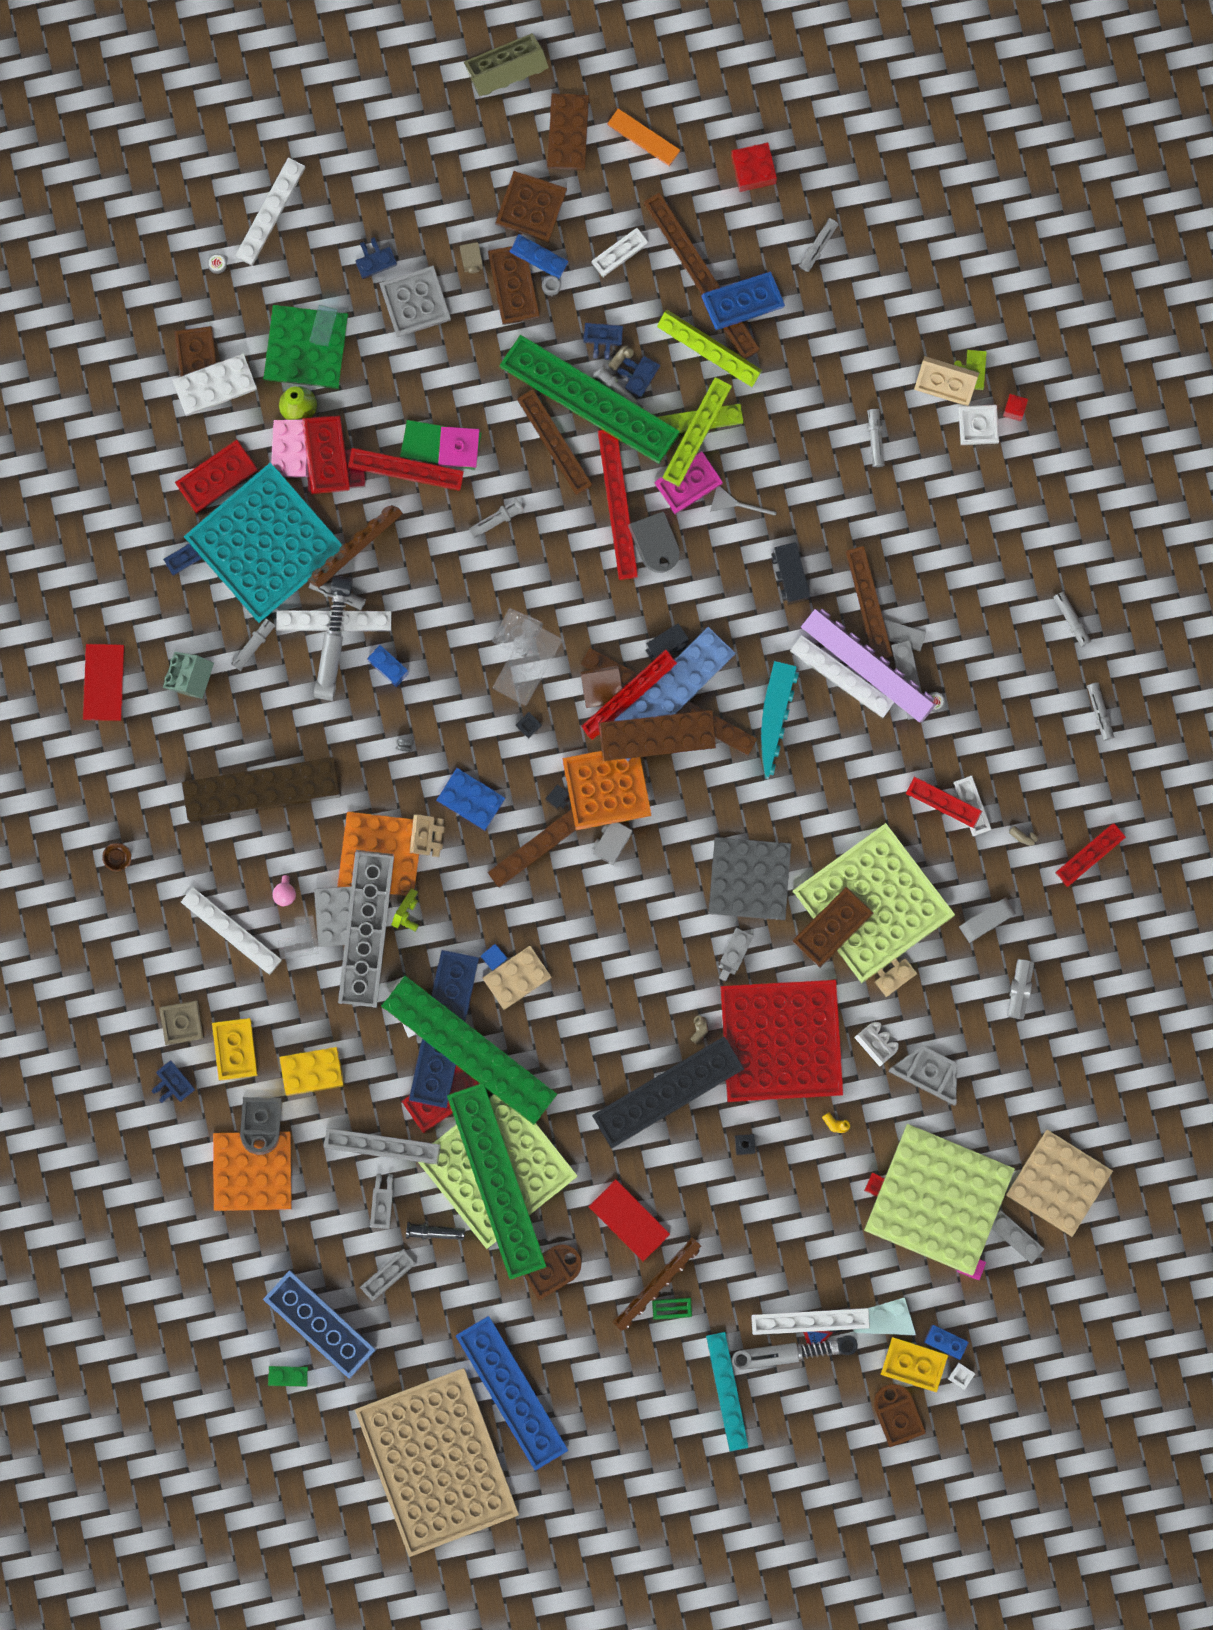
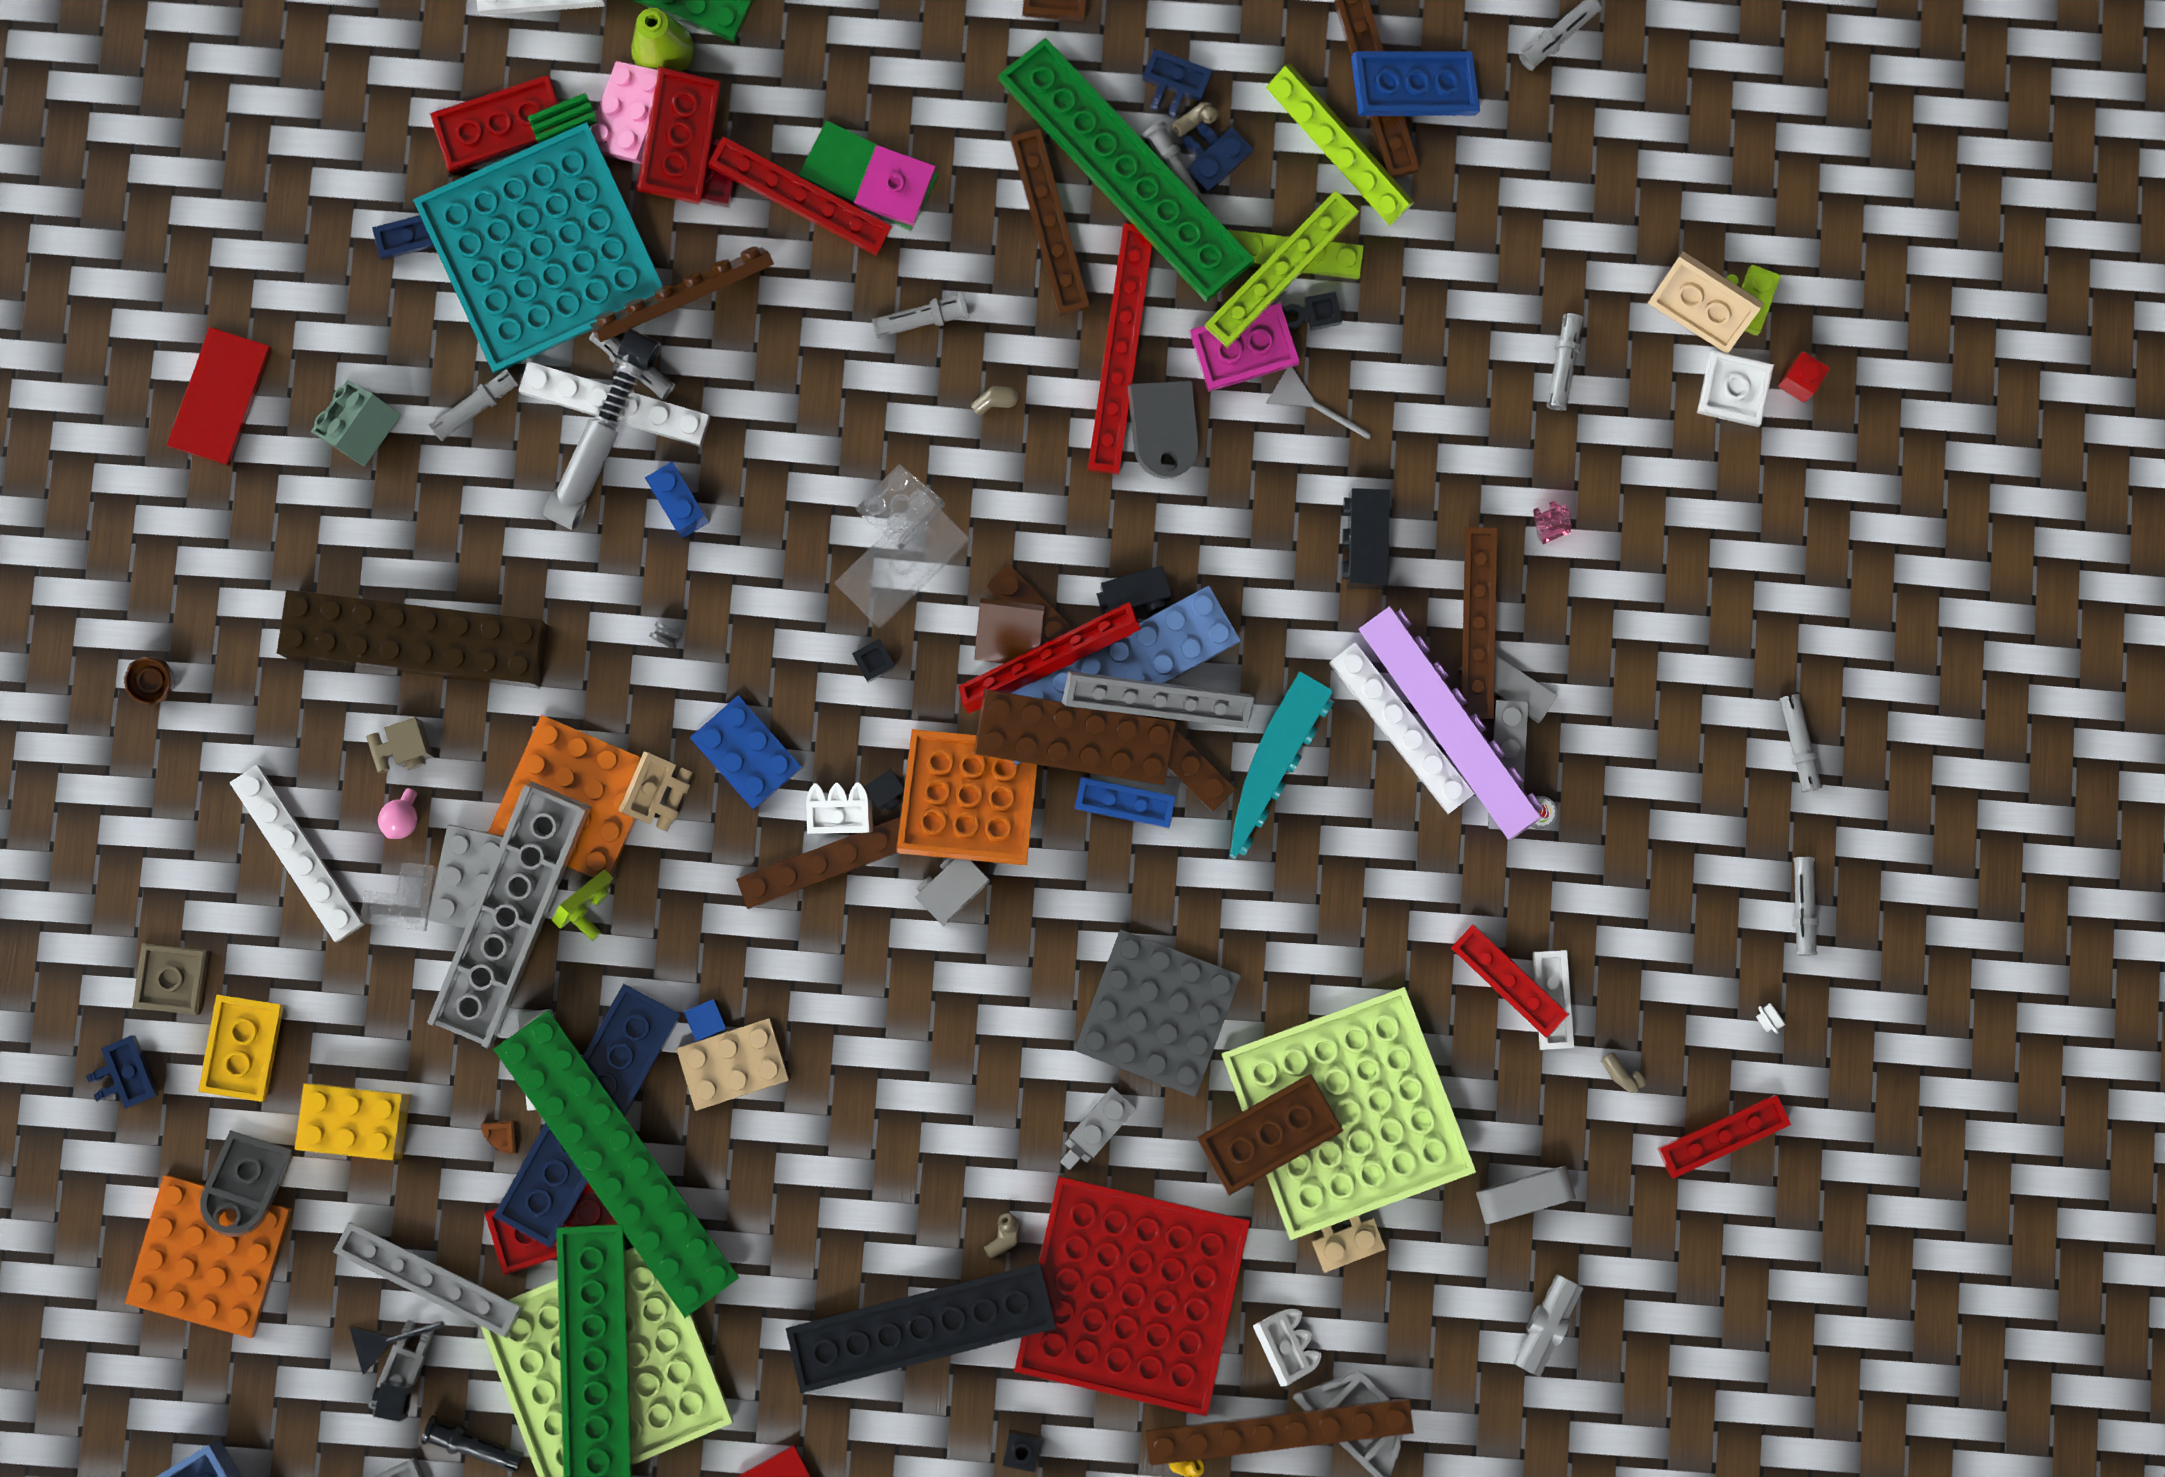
camera: 10 degrees right, 0 degrees up
none -> black piece [349,1321,445,1375]
none -> dark tan brick [366,717,434,773]
none -> black plate [371,1380,414,1422]
none -> dark orange tile [481,1121,517,1154]
none -> green tile [528,92,598,144]
none -> white plate [806,782,873,834]
none -> dark tan arm [971,386,1019,416]
none -> light grey plate [1062,671,1254,728]
none -> blue plate [1074,777,1176,829]
none -> reddish brown plate [1146,1398,1414,1466]
none -> black plate [1283,291,1342,331]
none -> clear pink tile [1533,501,1572,545]
none -> white plate [1756,1003,1786,1034]

